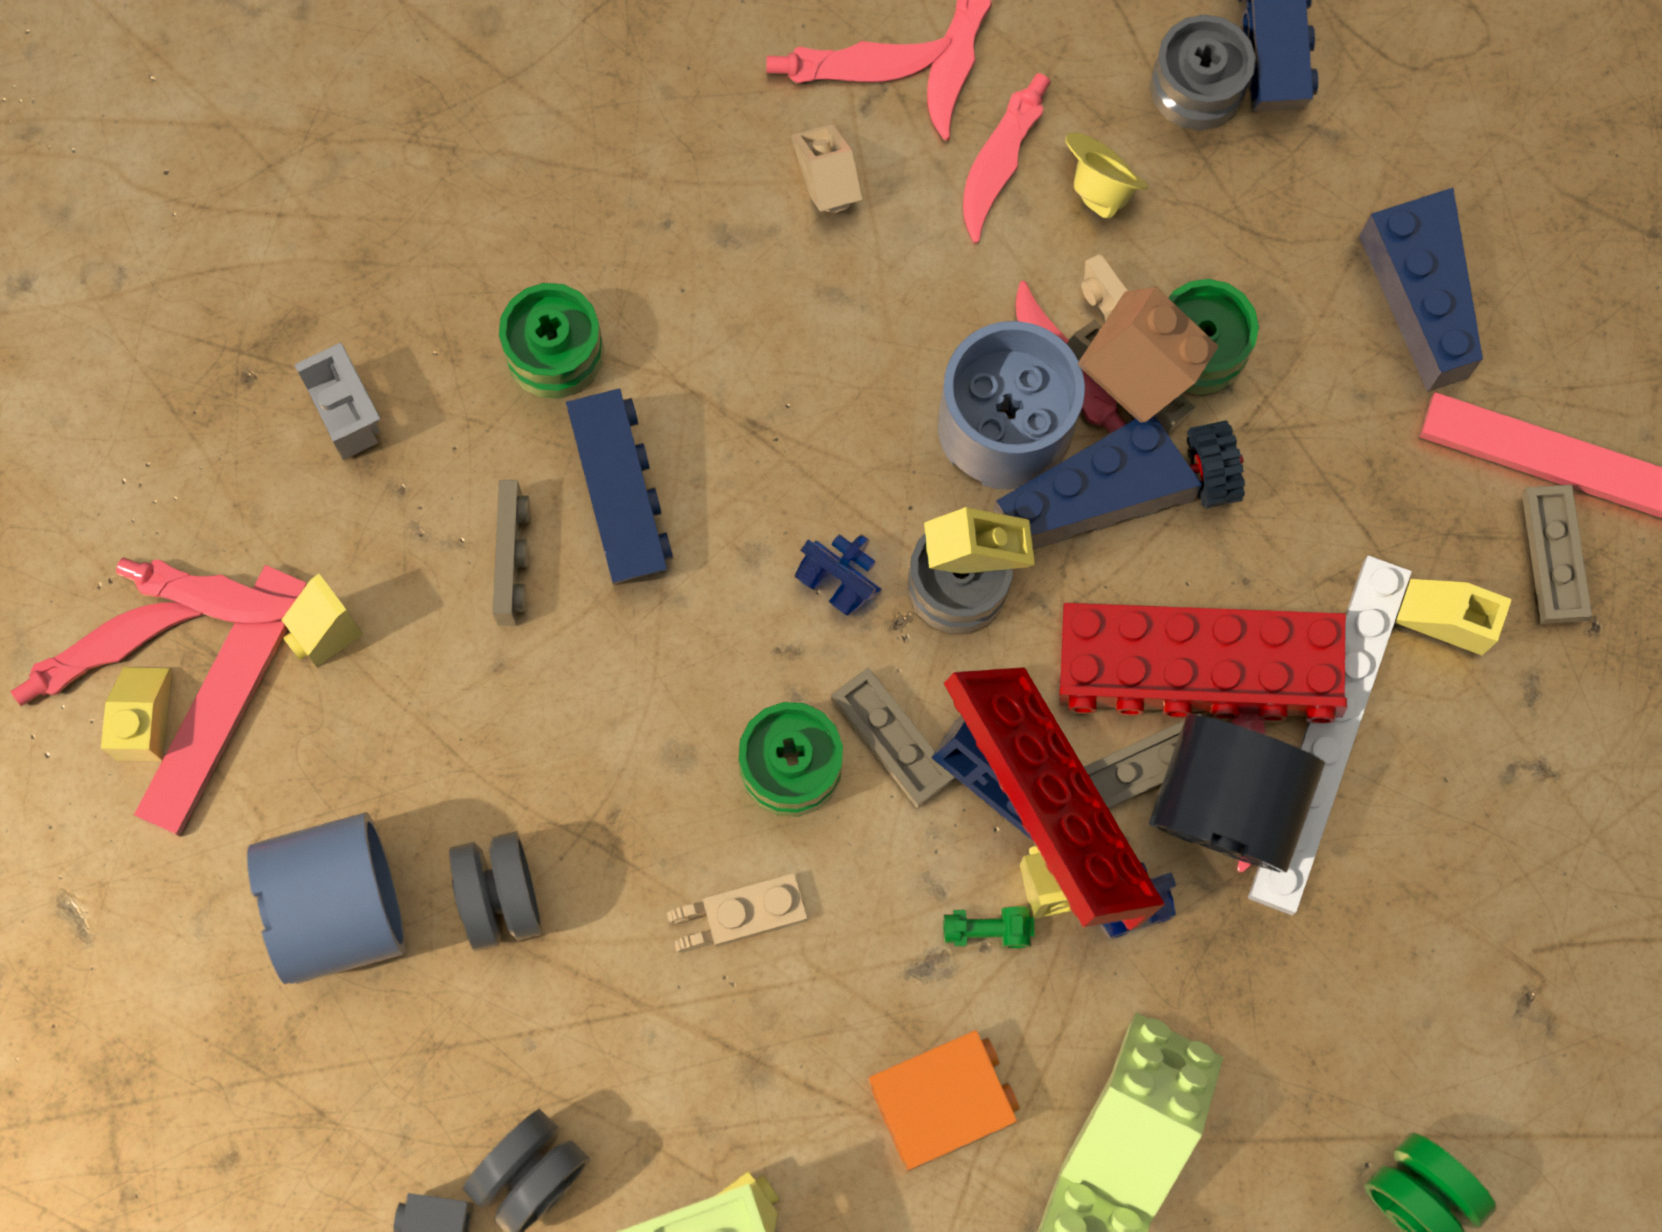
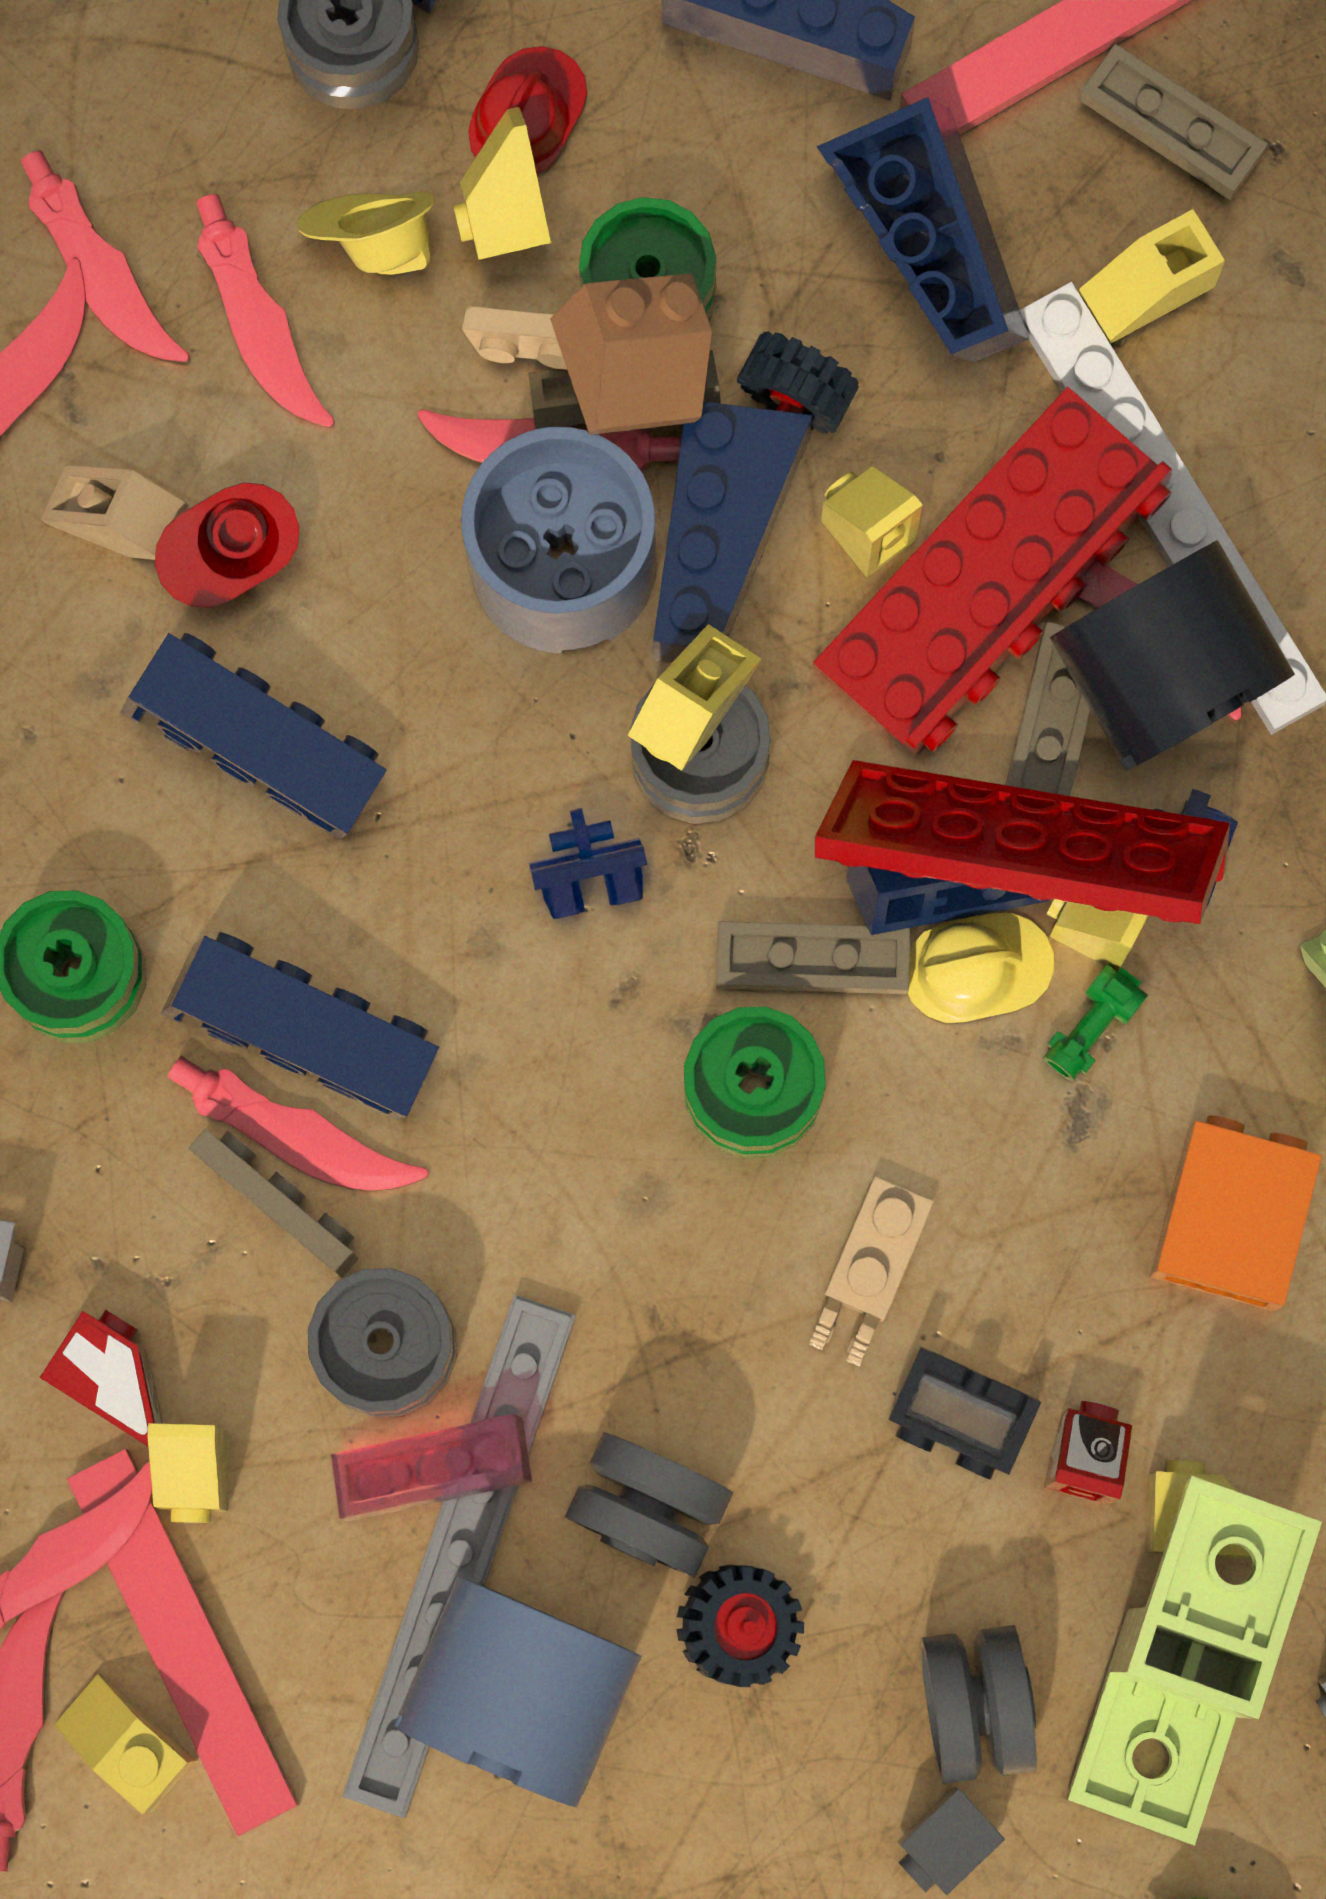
camera: 45 degrees left, 5 degrees up
none -> slope [39,1309,162,1446]
none -> dark blue wedge [120,633,387,839]
none -> red piece [154,482,300,608]
none -> coral sword [168,1056,428,1191]
none -> dark grey wheel [308,1268,457,1418]
none -> clear pink plate [331,1414,532,1522]
none -> light grey tile [342,1295,576,1818]
none -> light yellow slope [453,107,551,260]
none -> red piece [468,46,587,175]
none -> black wheel [676,1565,804,1687]
none -> dark blue wedge [817,97,1029,363]
none -> light yellow slope [821,466,923,578]
none -> window [888,1346,1041,1480]
none -> light yellow piece [908,913,1054,1023]
none -> slope [1044,1401,1132,1505]

